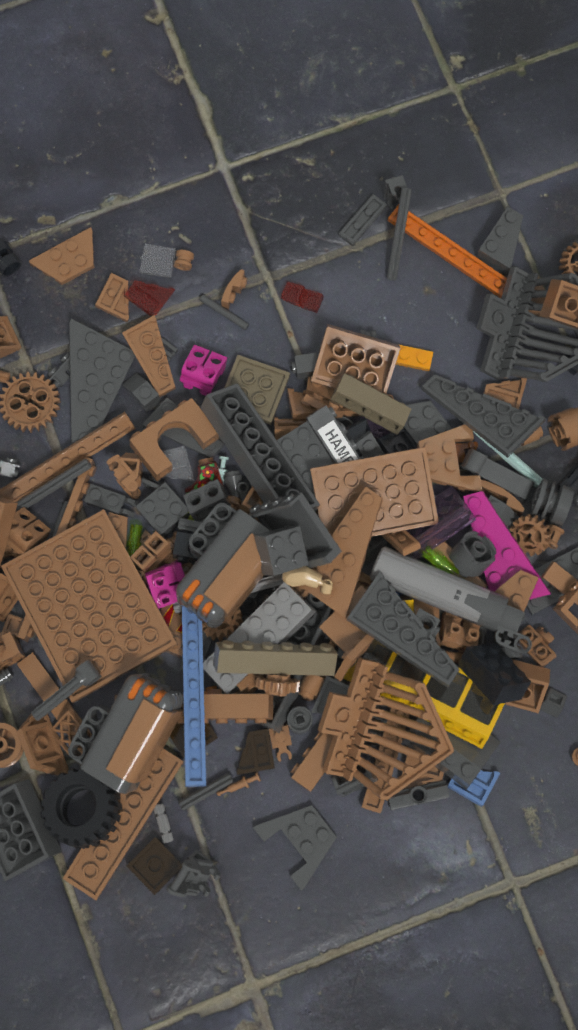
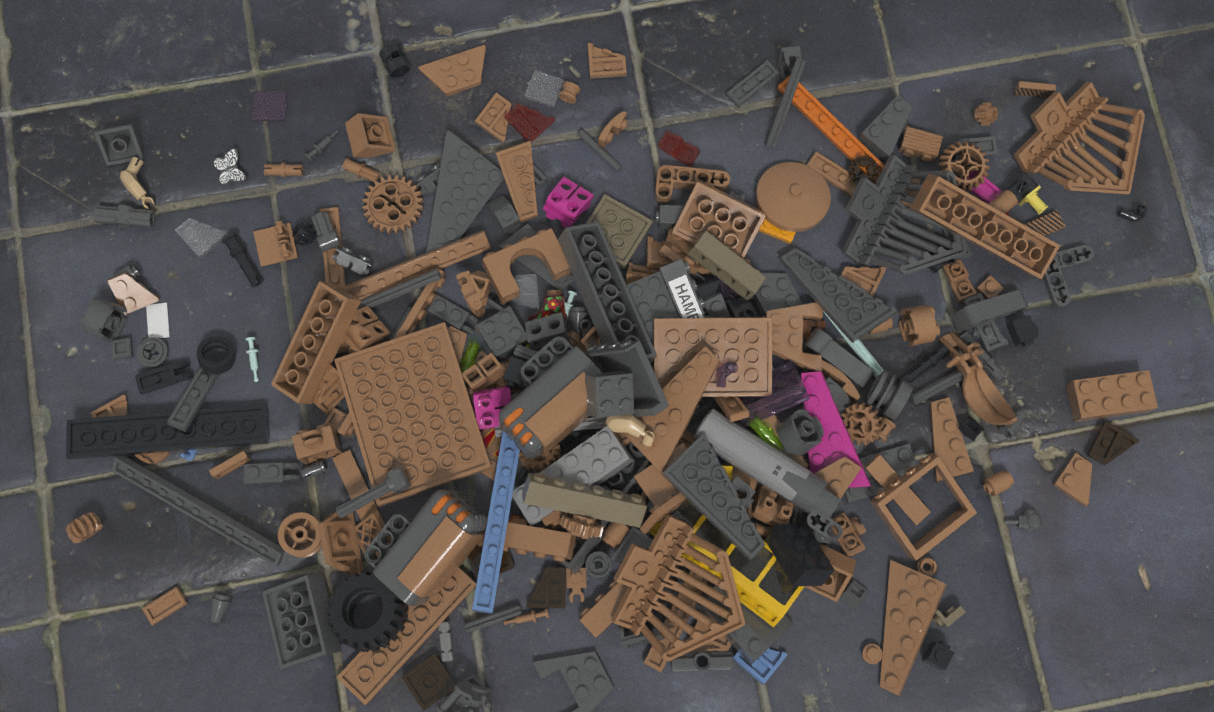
camera: 10 degrees right, 0 degrees up
none -> medium nougat wing [588,43,627,79]
none -> medium nougat beam [655,165,730,205]
none -> arm [716,361,738,387]
none -> medium nougat dish [756,162,831,232]
none -> medium nougat tile [807,151,857,197]
none -> dark brown gear [849,156,879,185]
none -> medium nougat brick [899,126,943,162]

